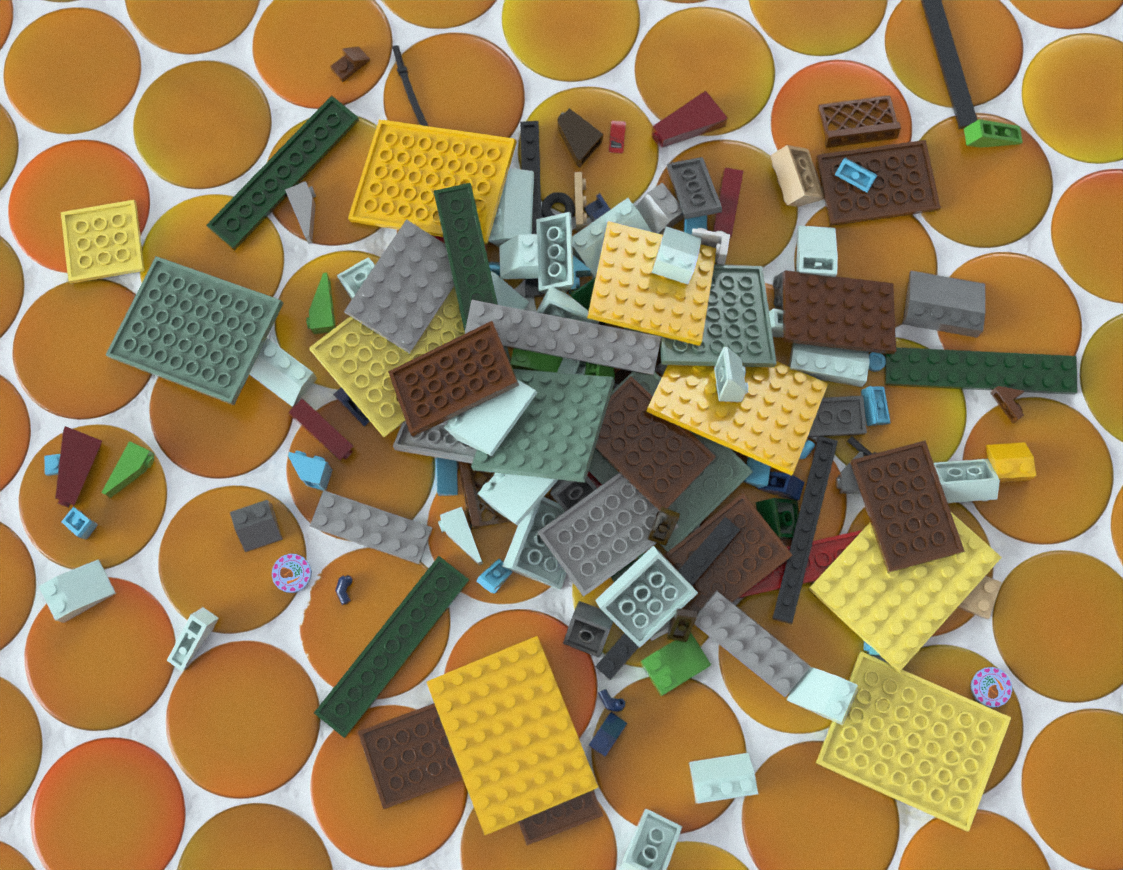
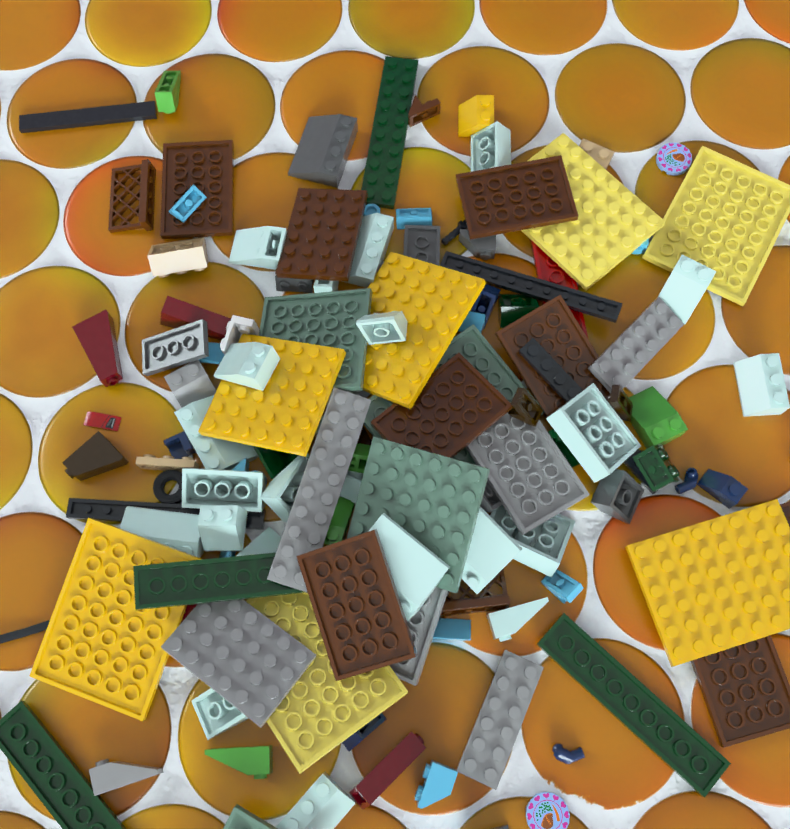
camera: 85 degrees left, 5 degrees down
none -> dark green bracket [632,445,680,492]

